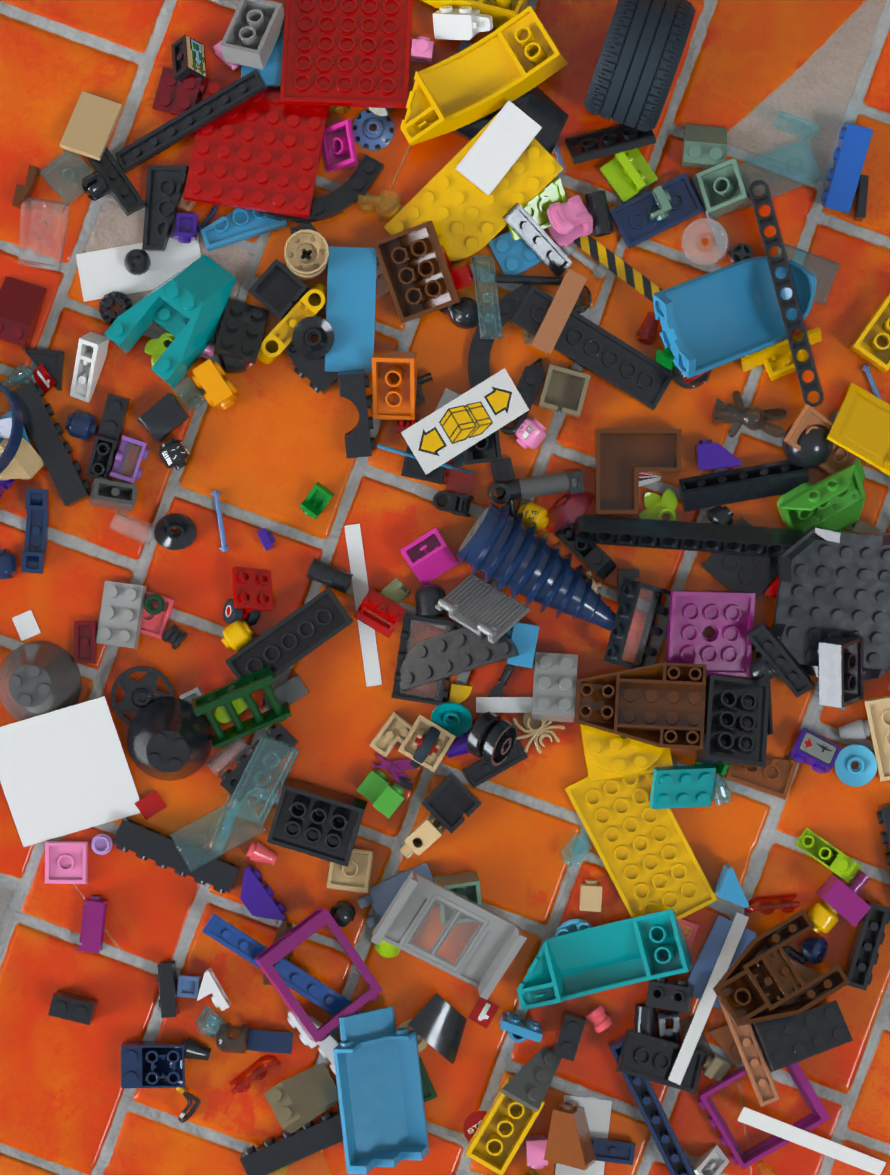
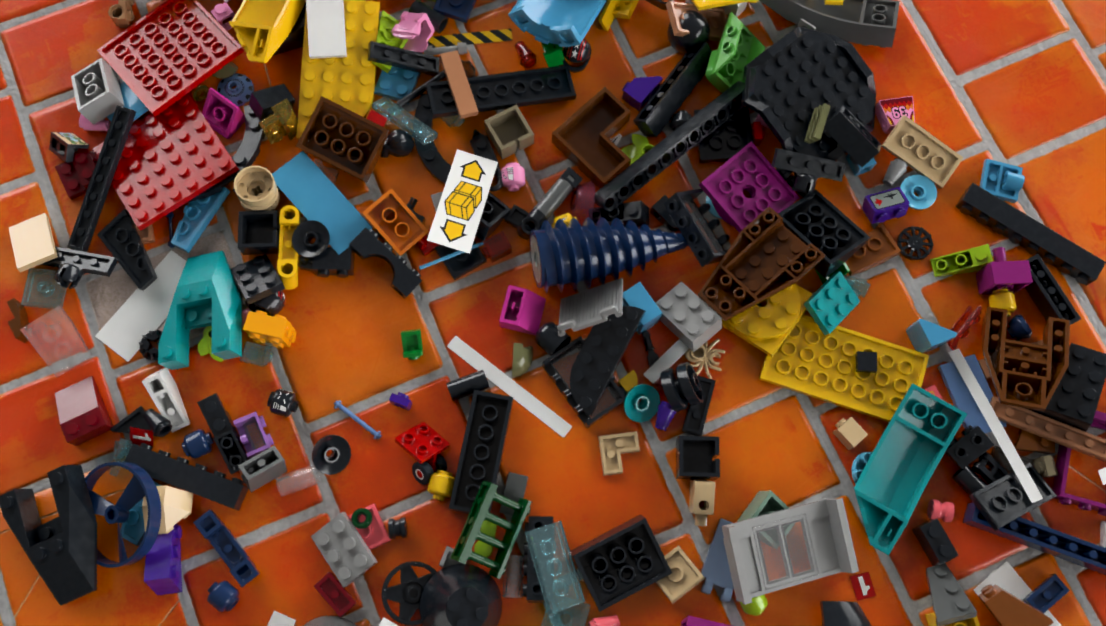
camera: 50 degrees left, 15 degrees down
black piece [124,249,151,275] -> none
black piece [138,392,190,442] -> none
dark purple bracket [173,213,199,244] -> none
black piece [330,900,356,927] -> none
red window [353,588,406,638] -> none
bright green brick [356,769,406,819] -> none
magenta piece [372,754,420,790] -> none
tan plate [398,714,456,772] -> none
black piece [432,491,474,518] -> none
dark azure plate [499,1012,543,1043] -> none
clear light blue bracket [560,832,593,867] -> none
clear smoke animal [712,391,787,438] -> none
none -> black cone [143,409,172,437]
none -> black brick [249,84,295,121]
none -> olive tile [804,103,830,144]
none -> black tile [855,351,877,373]
none -> black wheel [897,226,933,260]

